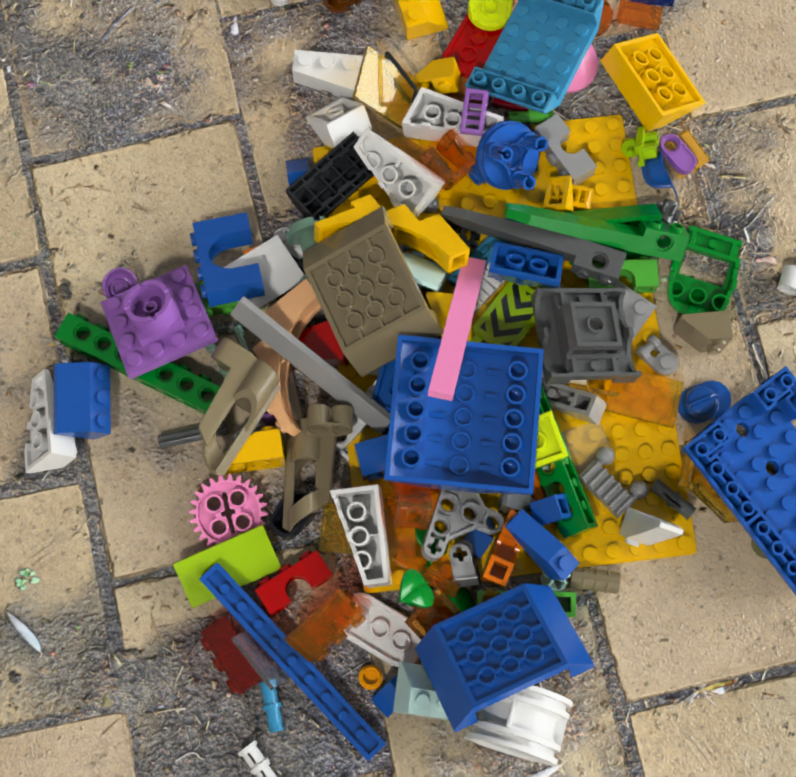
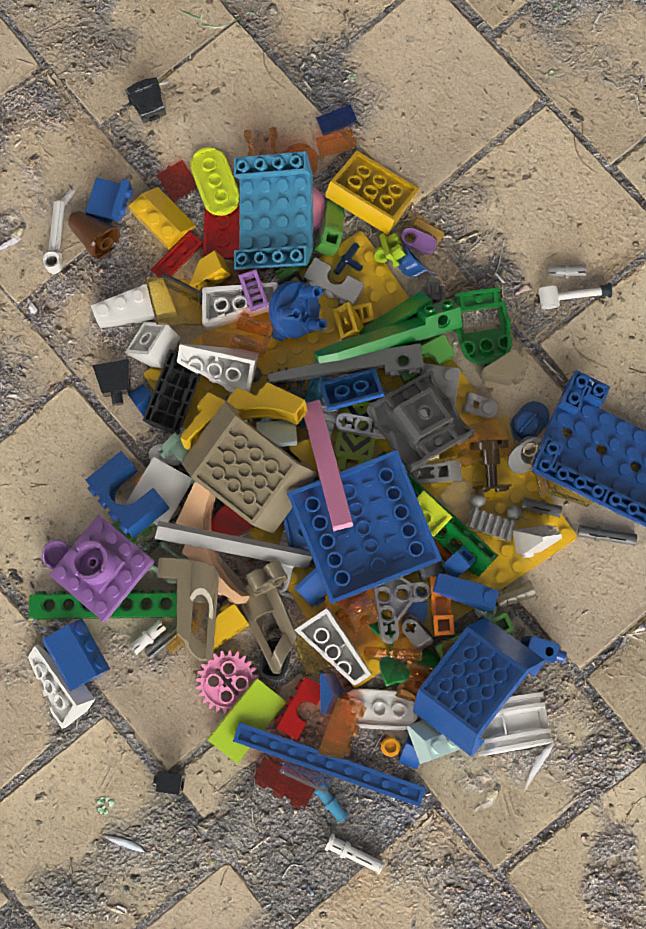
camera: 20 degrees left, 5 degrees up
none -> black torso [93,359,131,406]
none -> white pin [129,620,166,655]
none -> red tile [151,230,203,281]
none -> black brick [153,771,186,795]
none -> clear yellow tile [166,620,201,656]
none -> bright green slope [314,200,344,257]
none -> blue slope [320,673,345,714]
none -> clear blue piece [333,243,363,275]
none -> white beam [335,413,385,439]
none -> dark brown piece [470,439,512,493]
none -> light grey piece [508,436,542,474]
none -> blue torso [520,636,567,664]
none -> dark grey pin [577,525,637,546]

